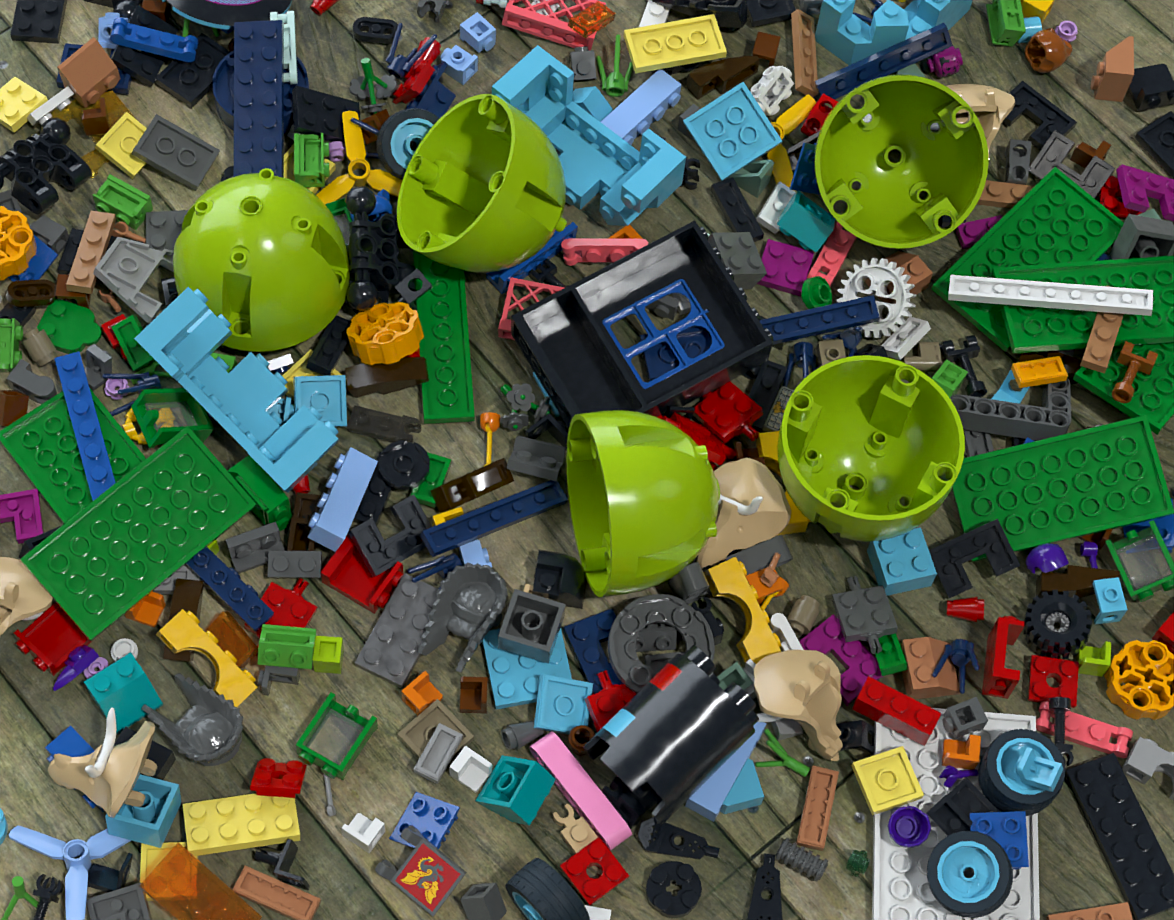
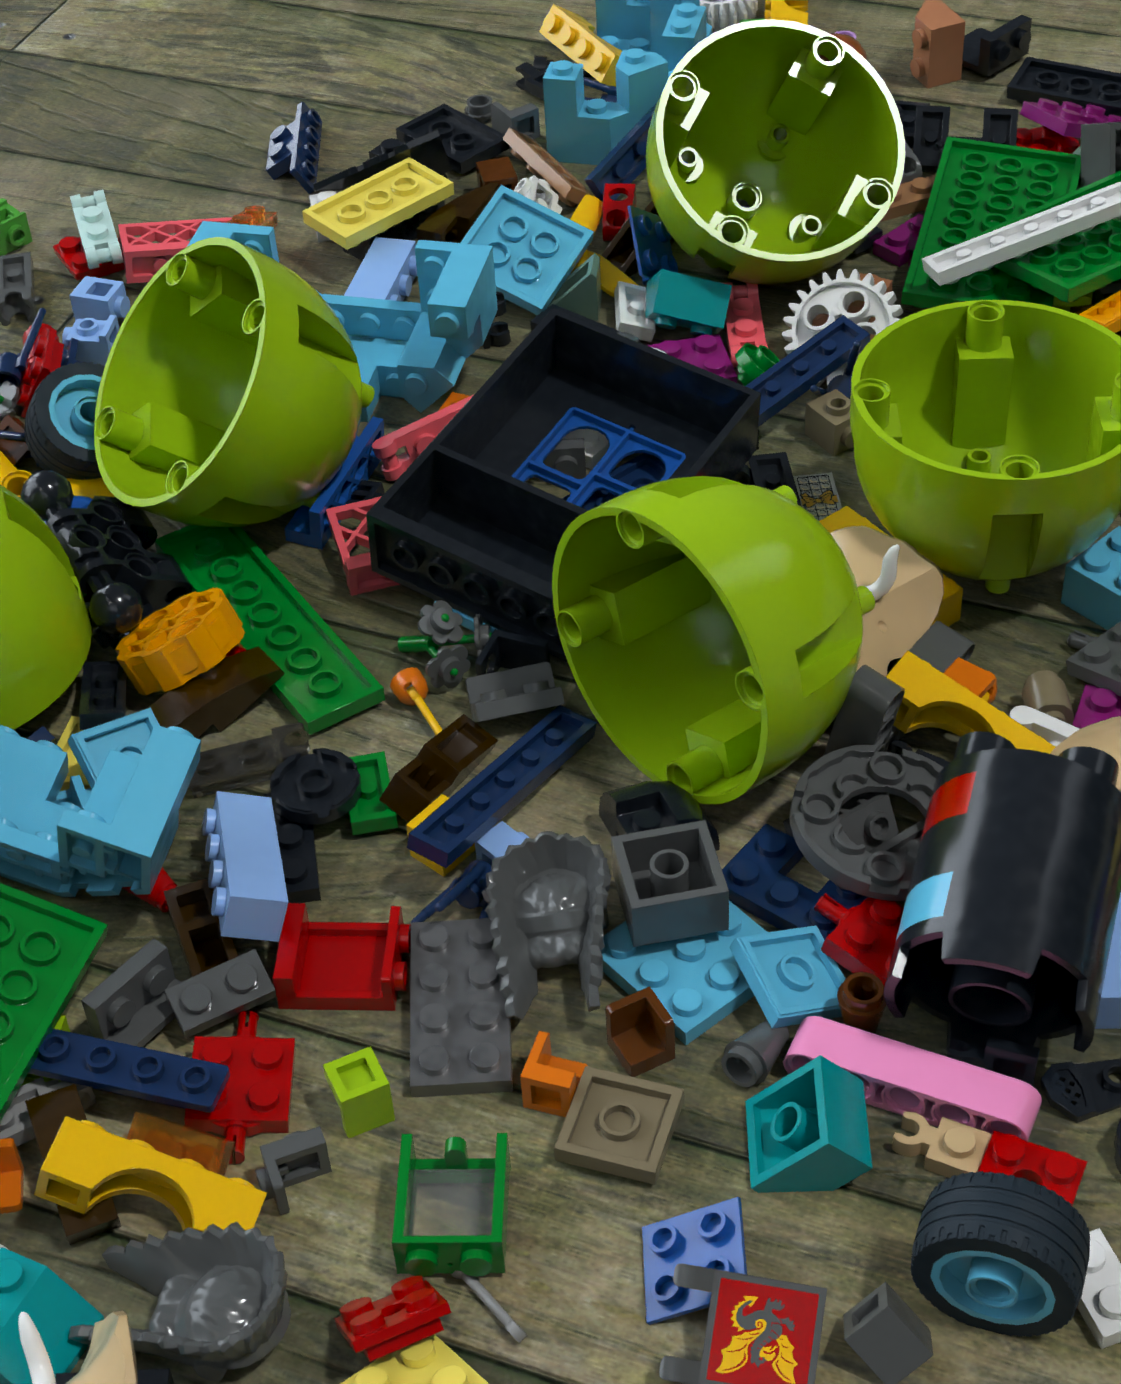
camera: 20 degrees left, 20 degrees down
green window [227,455,292,531] -> none
bright green hinge [258,624,316,669] -> none
white panel [341,813,385,853] -> none
black plate [348,494,432,577] -> none
black bracket [395,269,433,310] -> none
light grey tile [413,723,463,784] -> none
white panel [449,746,492,793] -> none
bright green plant [596,34,633,97] -> none
nougat hand [760,553,781,588] -> none
dark blue plant [783,342,818,387] -> none
reddish brown panel [1070,140,1111,169] -> none

